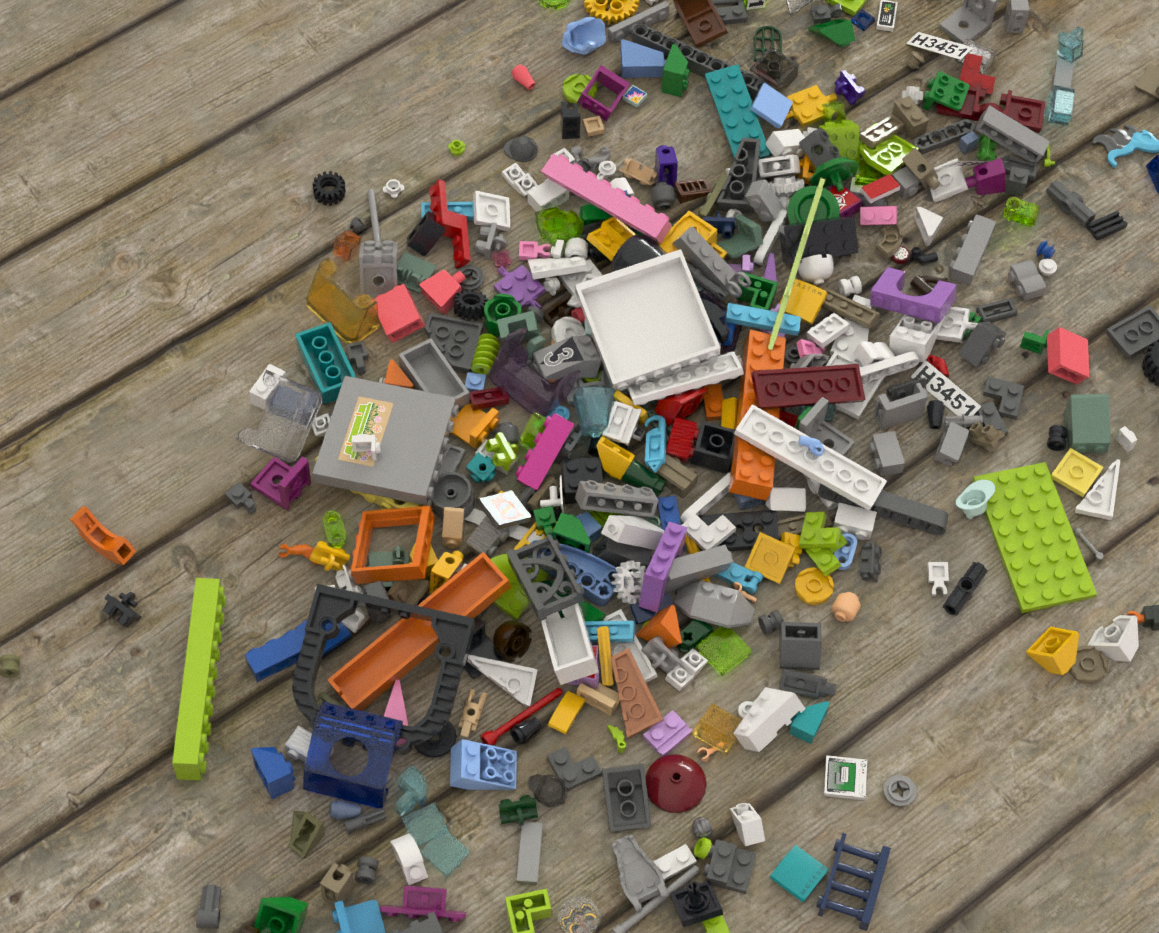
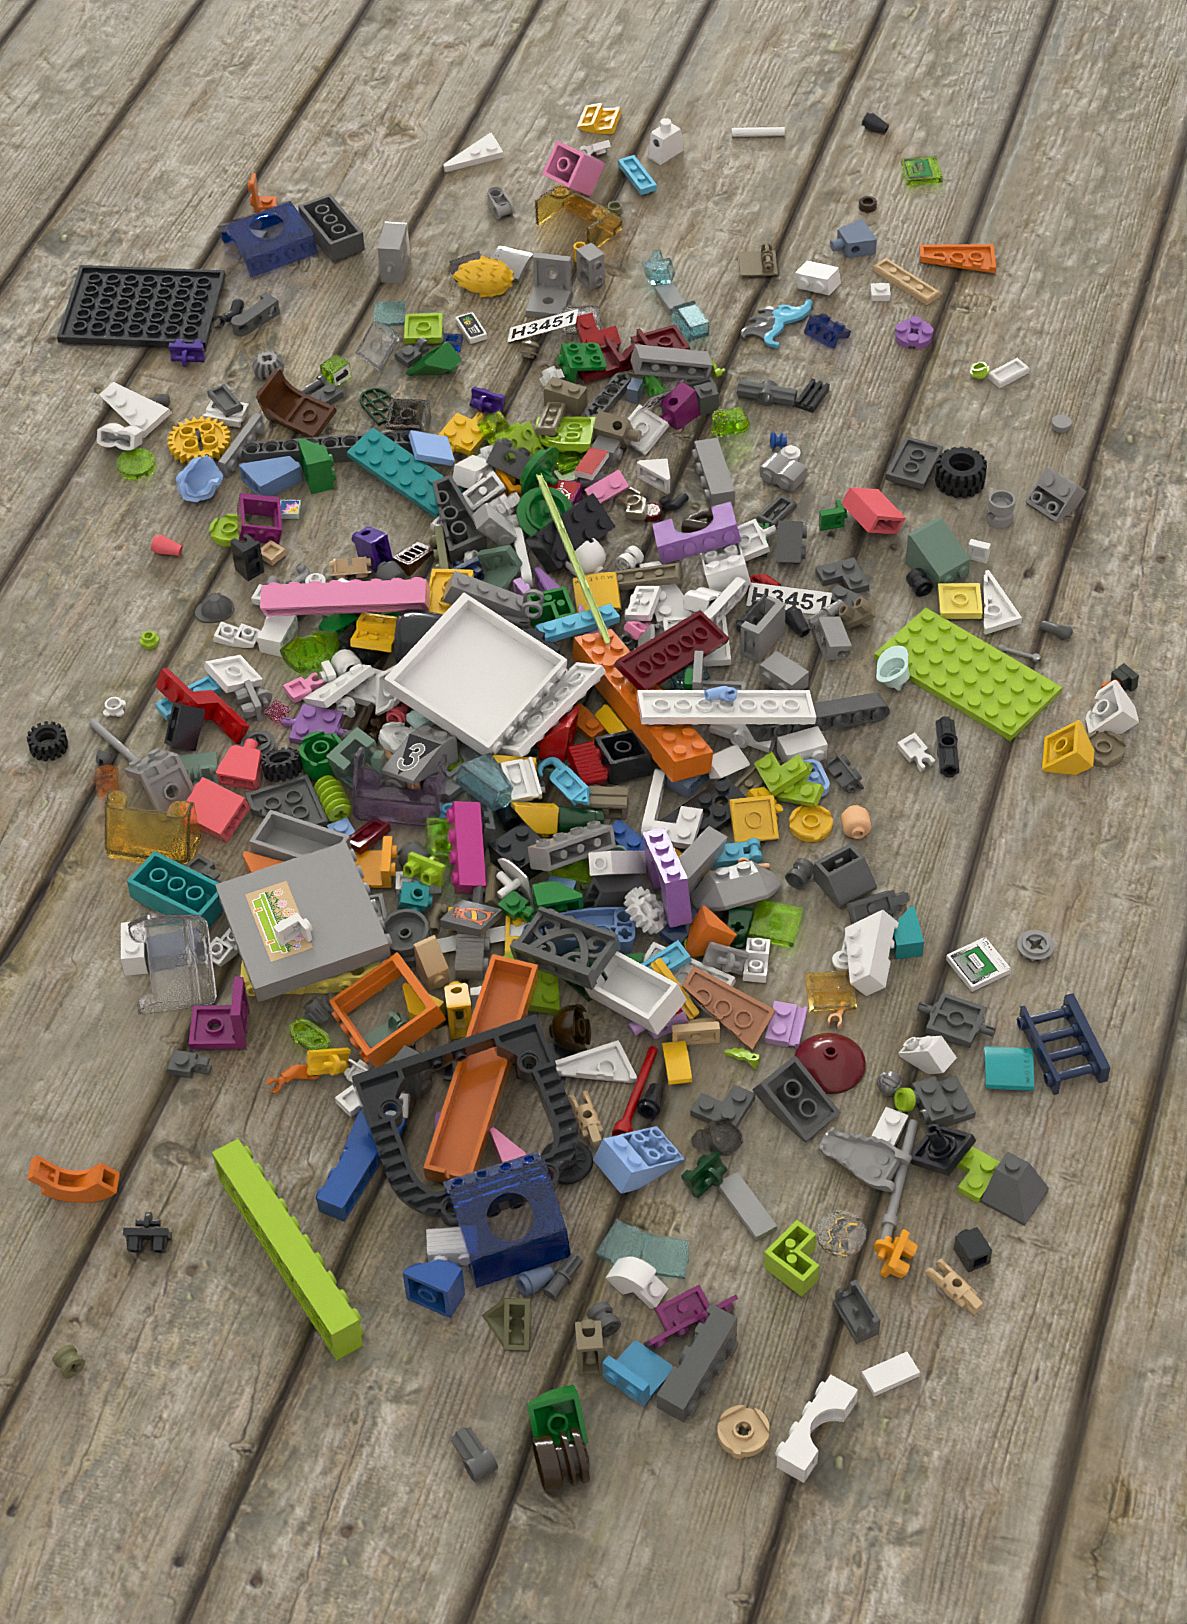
camera: 30 degrees left, 10 degrees down
clear light blue brick [395,765,427,817] -> none
none -> dark grey gear [303,996,332,1025]
none -> dark grey plate [917,992,996,1048]
none -> dark grey arm [1040,621,1073,640]

